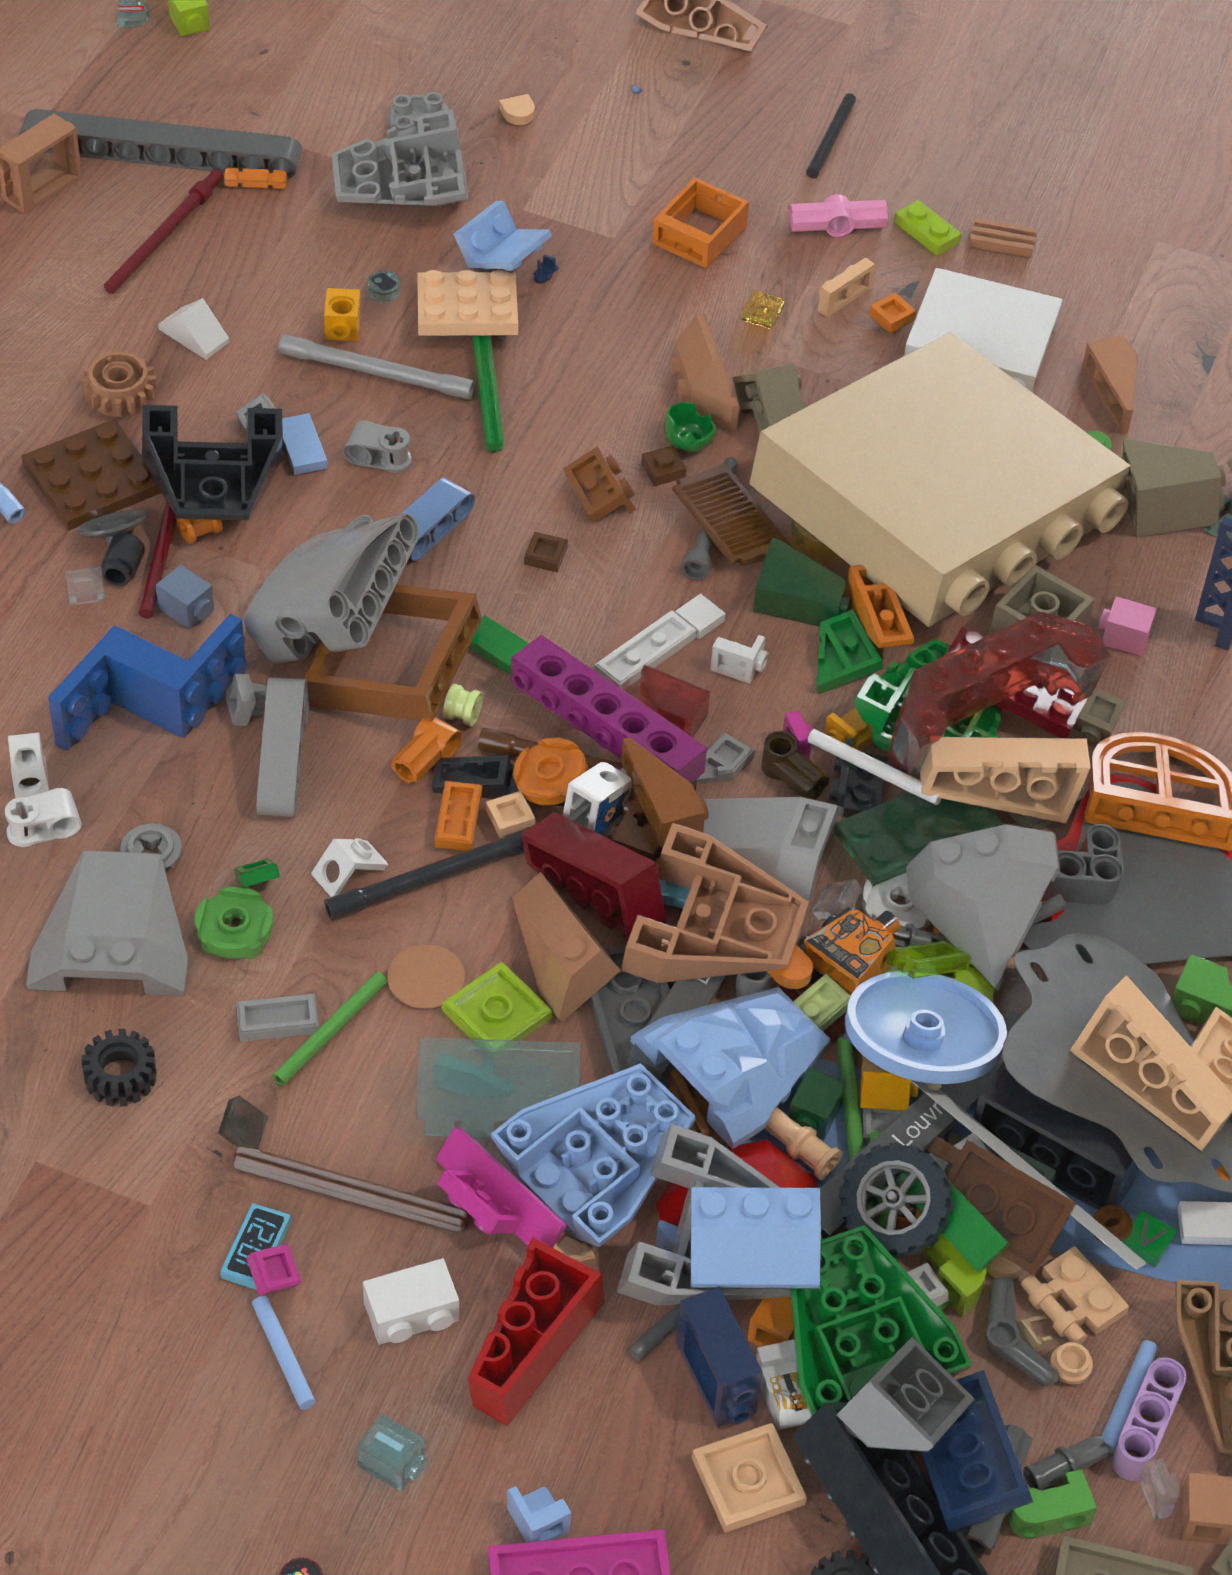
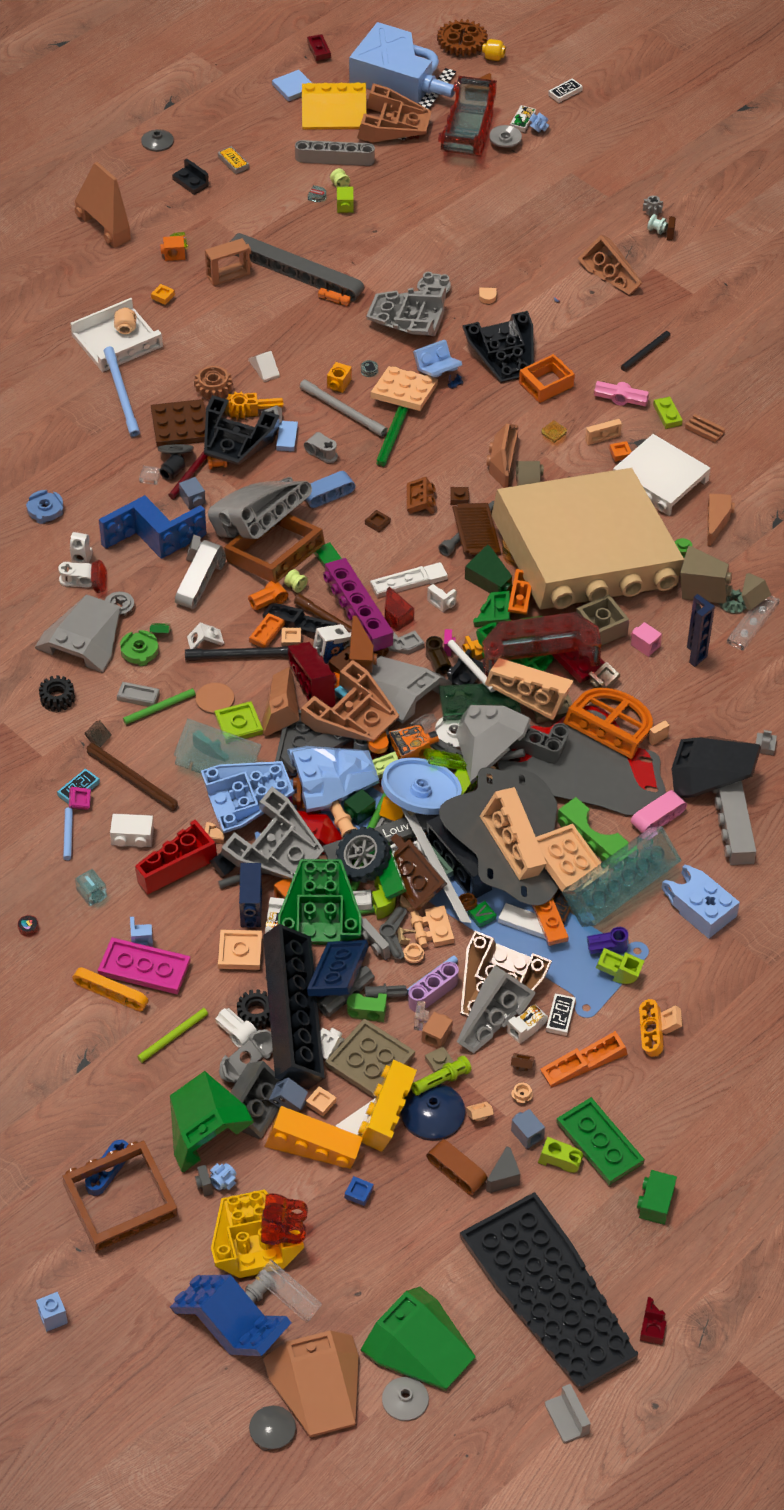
camera: 25 degrees right, 0 degrees up
dark red bar [104,169,224,294] -> none
dark pink bracket [436,1128,566,1248] -> none
orange tile [513,737,588,805] -> none
green hair [664,402,717,452] -> none
light blue slope [691,1187,821,1288] -> none
dark grey slope [837,1337,974,1451] -> none
none -> clear red tile [91,560,107,593]
none -> black plate [210,851,236,877]
none -> light orange gear [226,391,284,420]
none -> light grey hinge [361,916,391,960]
none -> black wedge [462,311,534,383]

